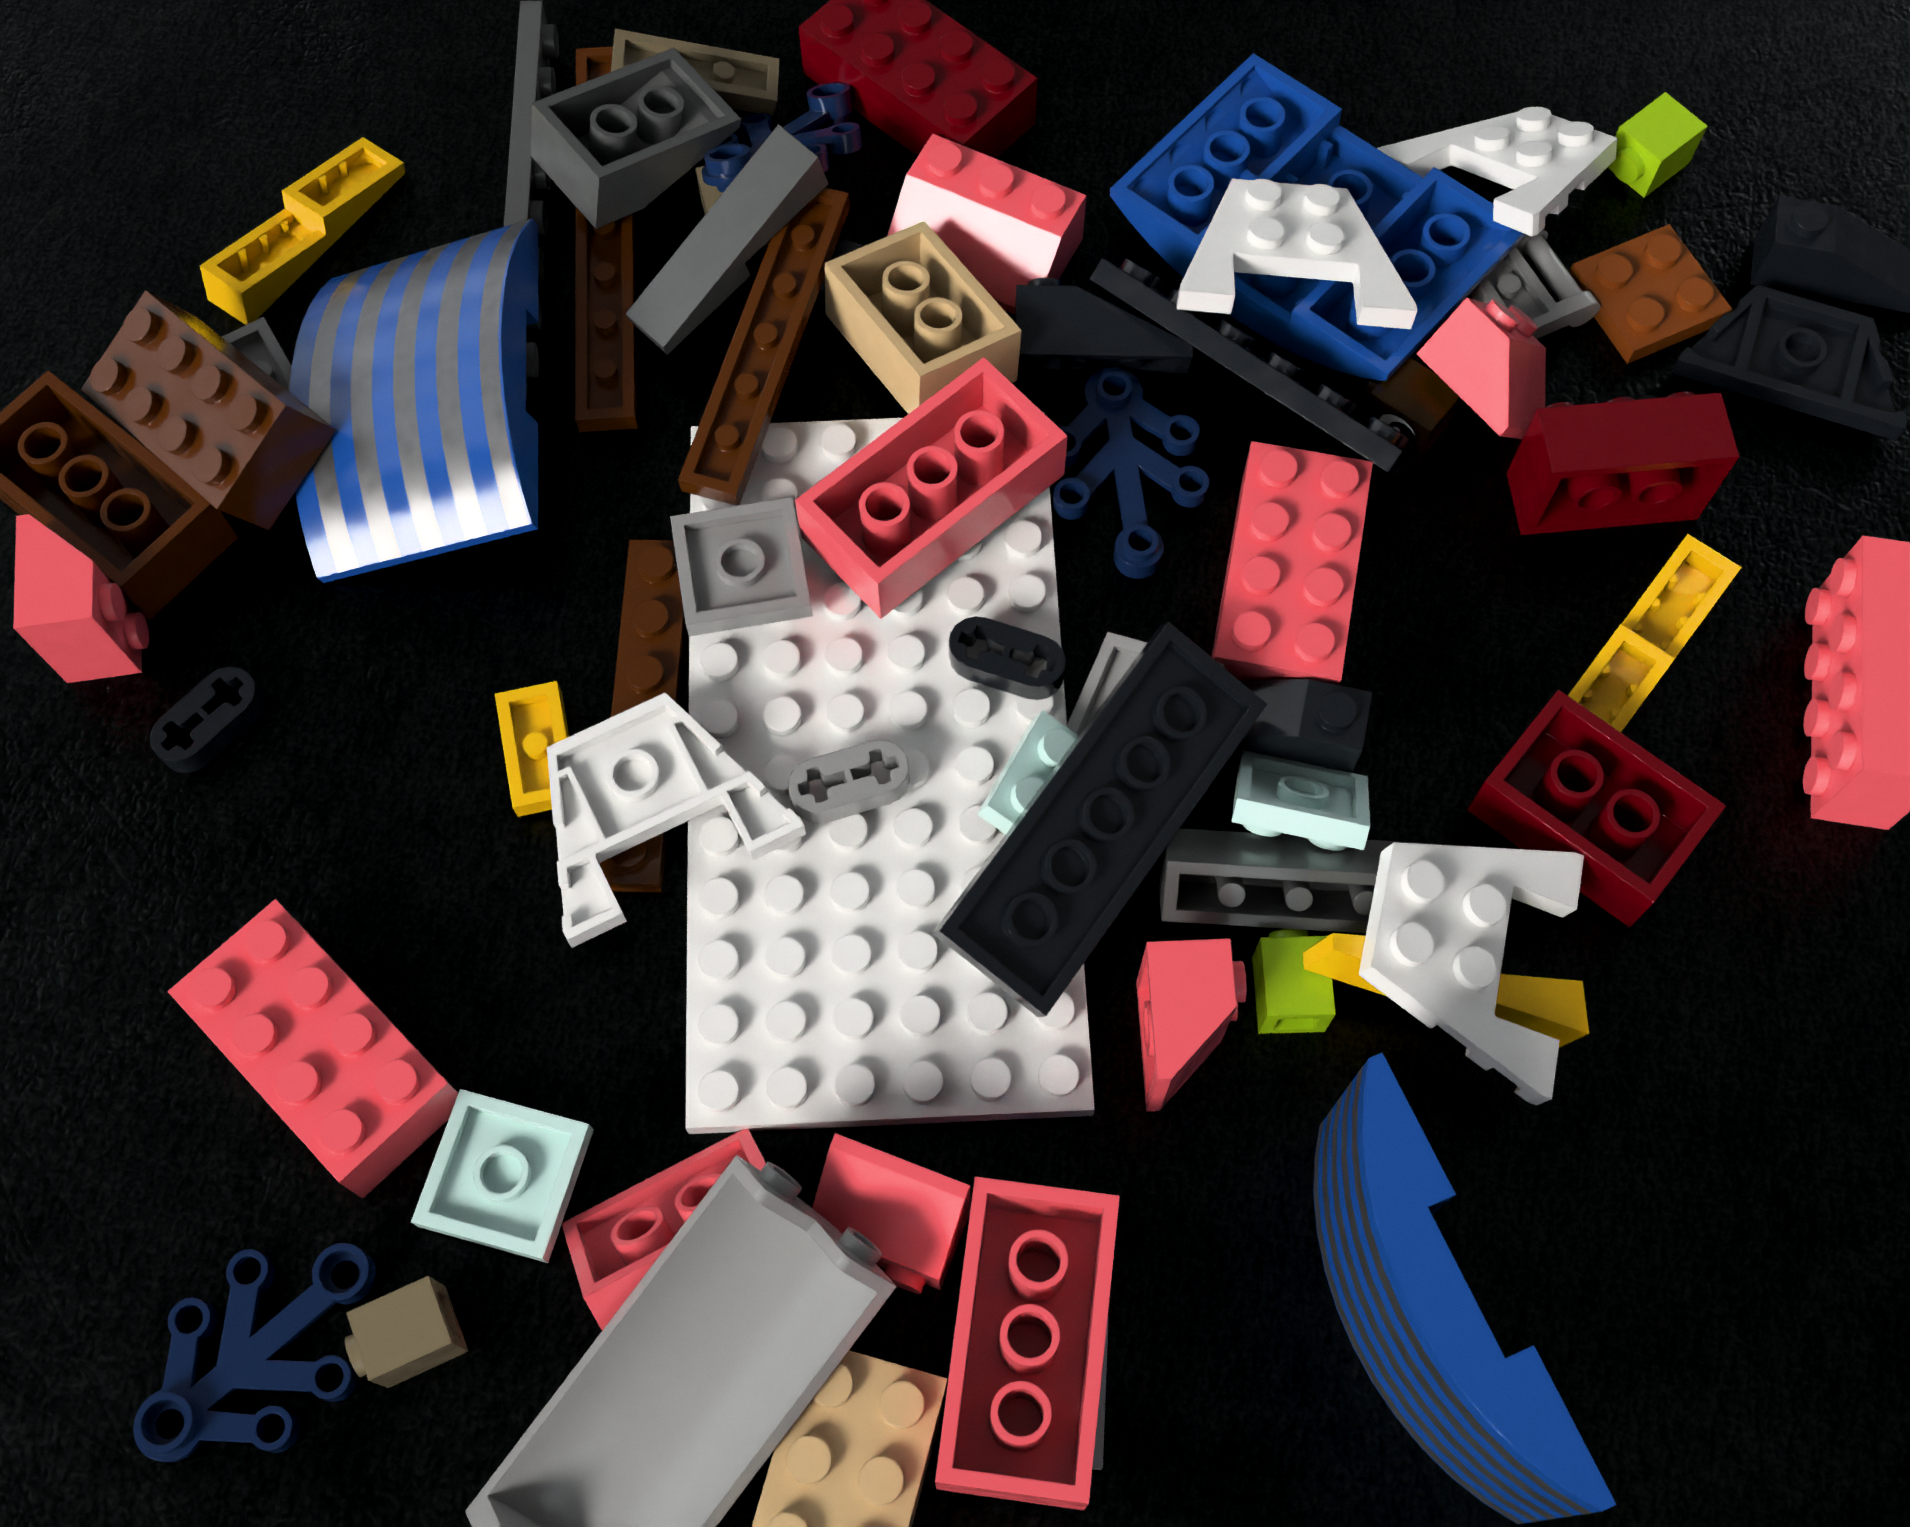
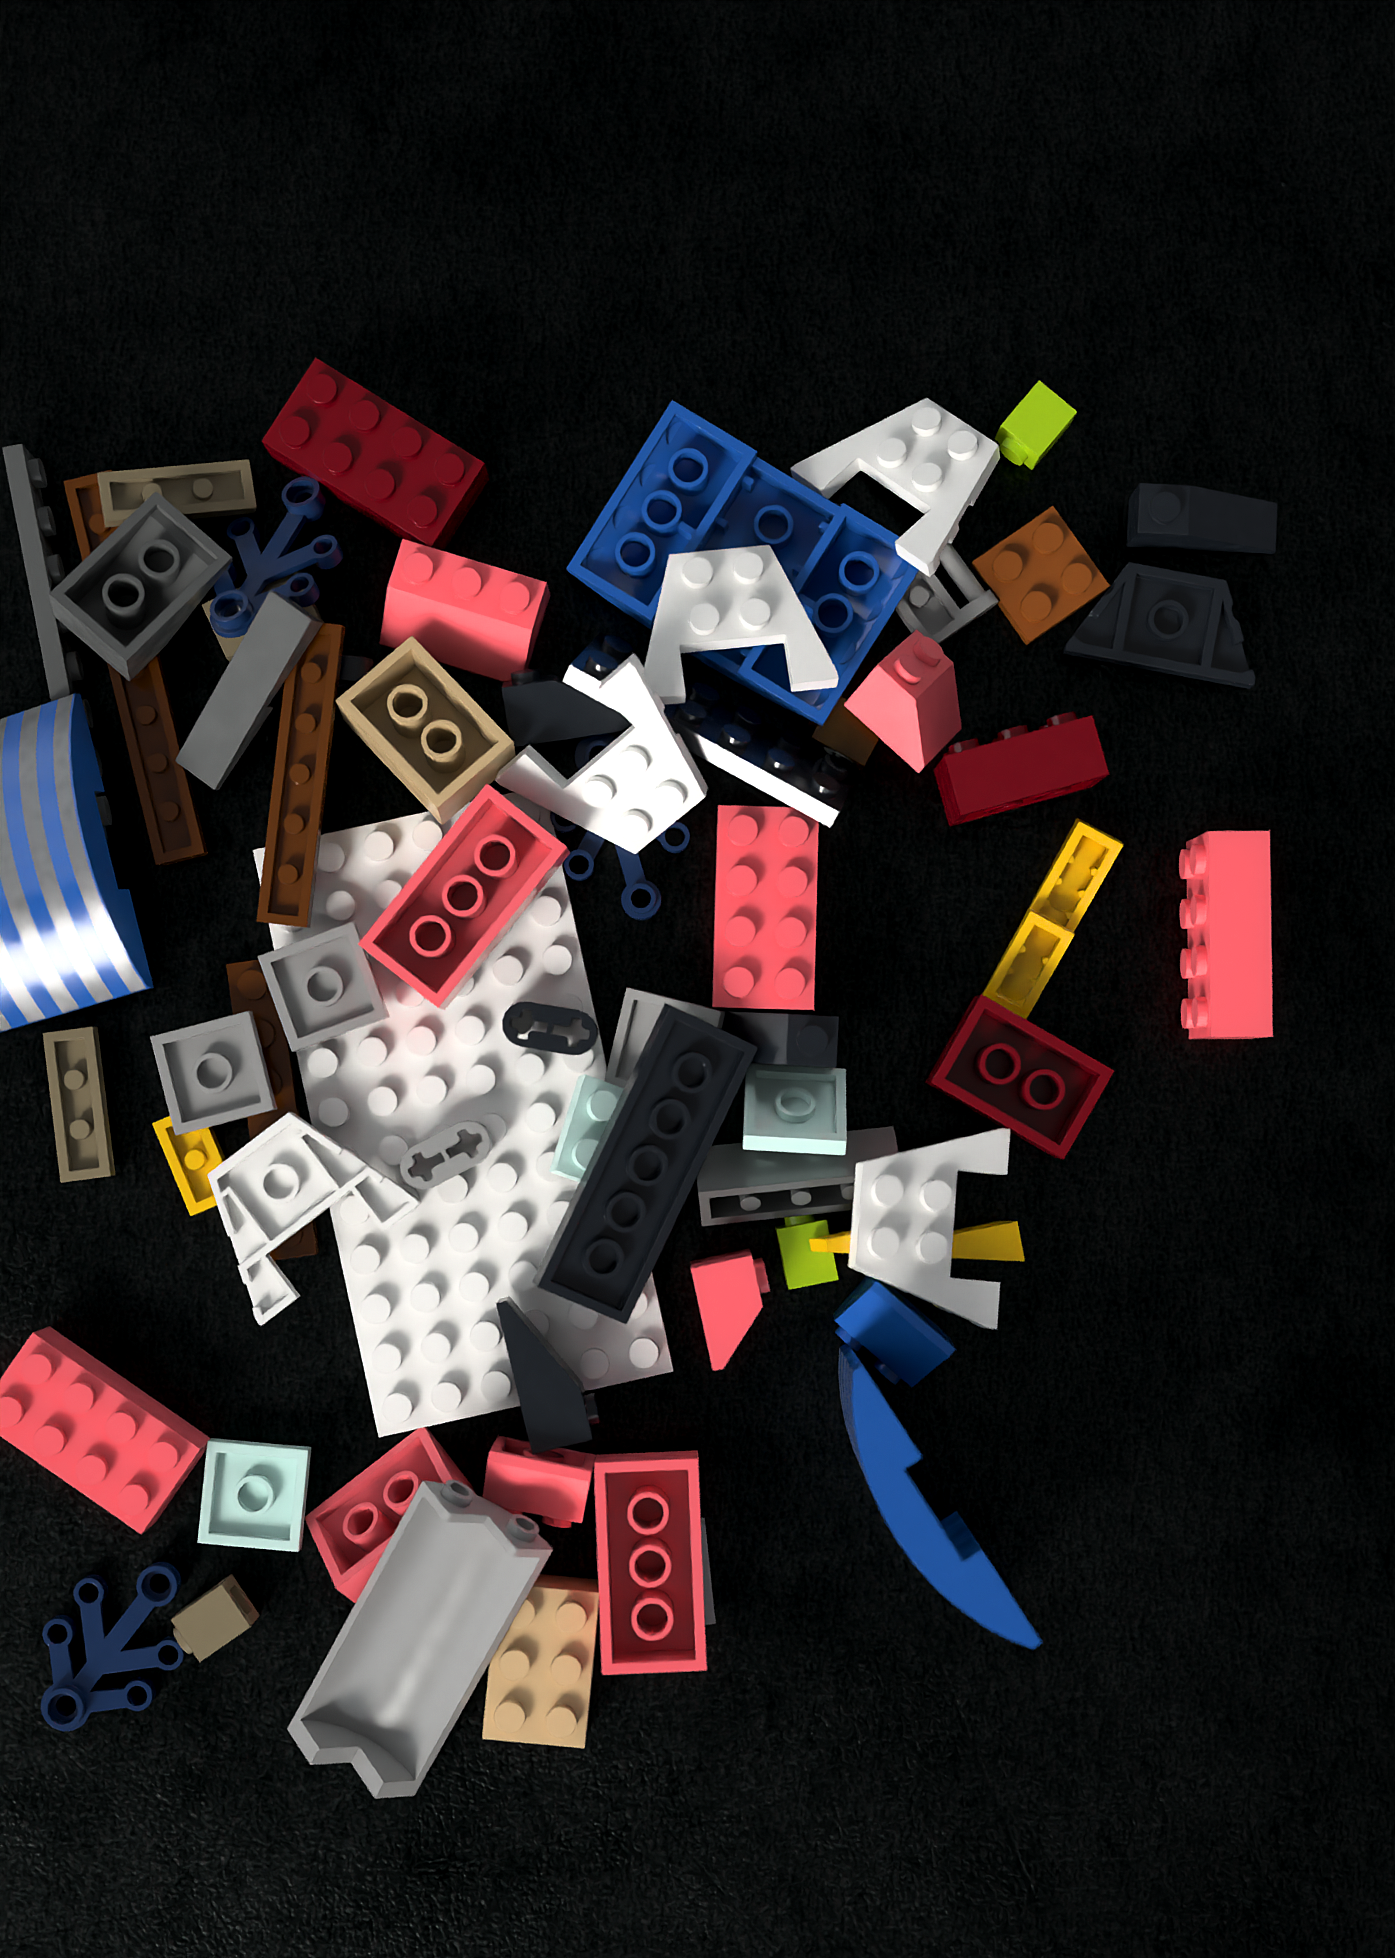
camera: 15 degrees left, 20 degrees up
none -> dark tan plate [43,1027,115,1183]
none -> light grey plate [150,1011,277,1135]
none -> white wing [495,654,708,854]
none -> black slope [496,1296,601,1455]
none -> blue slope [833,1275,956,1387]

